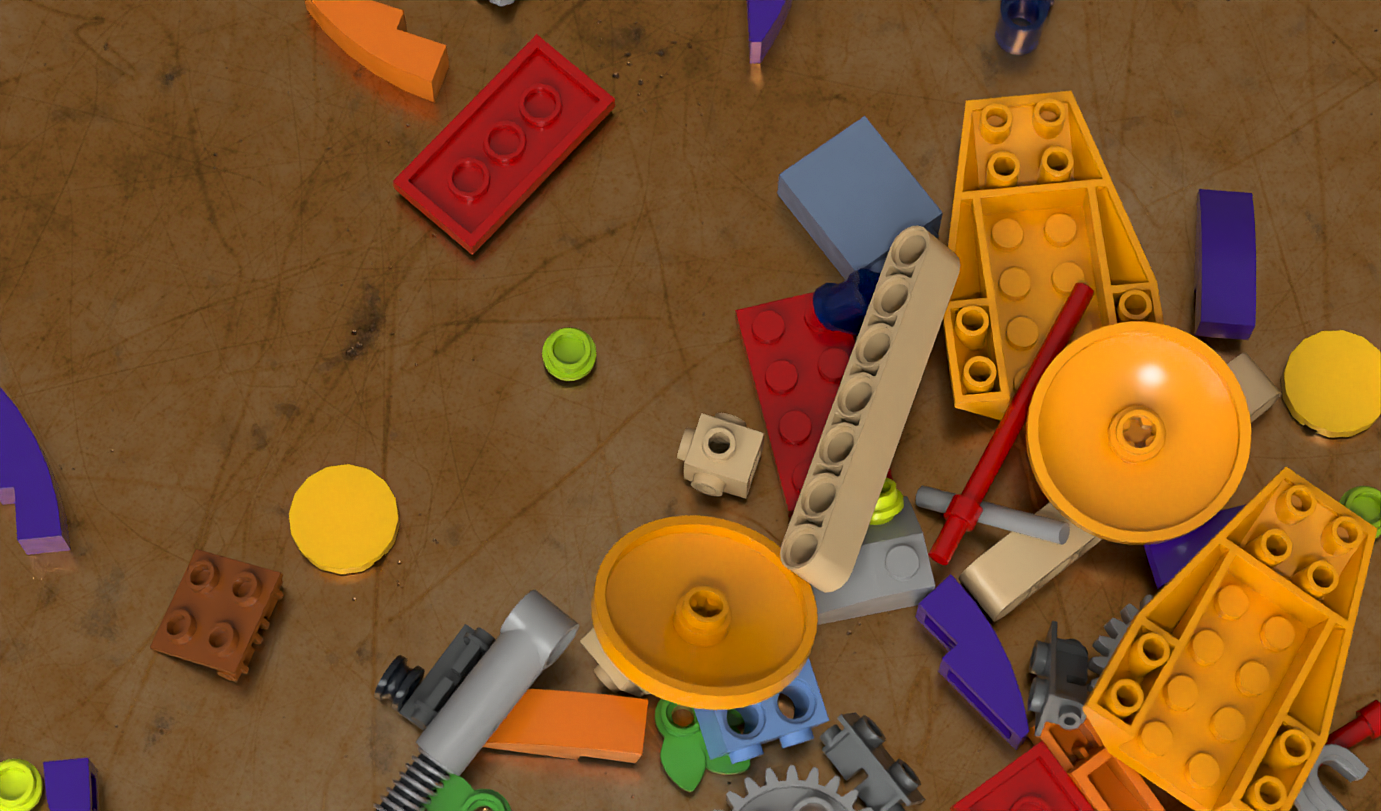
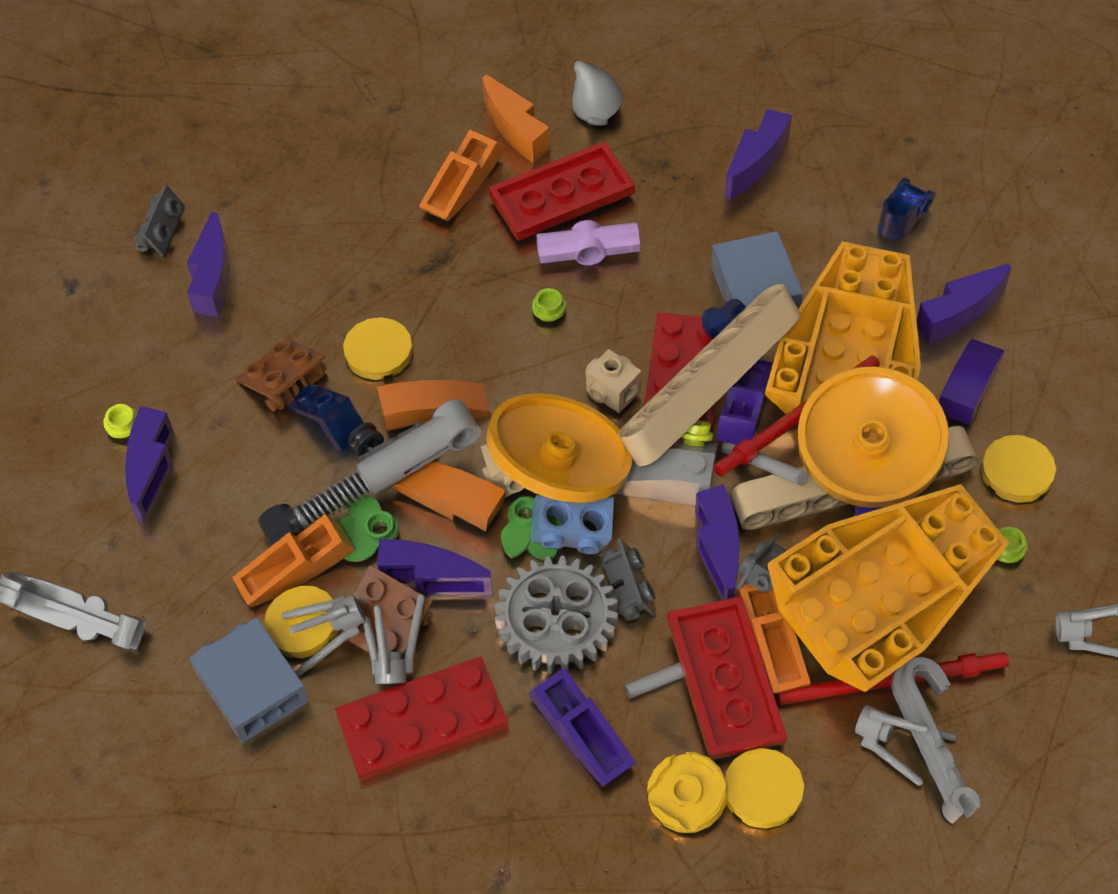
camera: 25 degrees right, 15 degrees down
none -> clear blue bracket [288,385,364,451]
none -> orange slope [377,380,492,431]
none -> orange slope [419,130,503,221]
none -> lavender piece [536,220,640,265]
none -> dark purple slope [716,360,773,445]
none -> dark purple slope [917,263,1011,344]

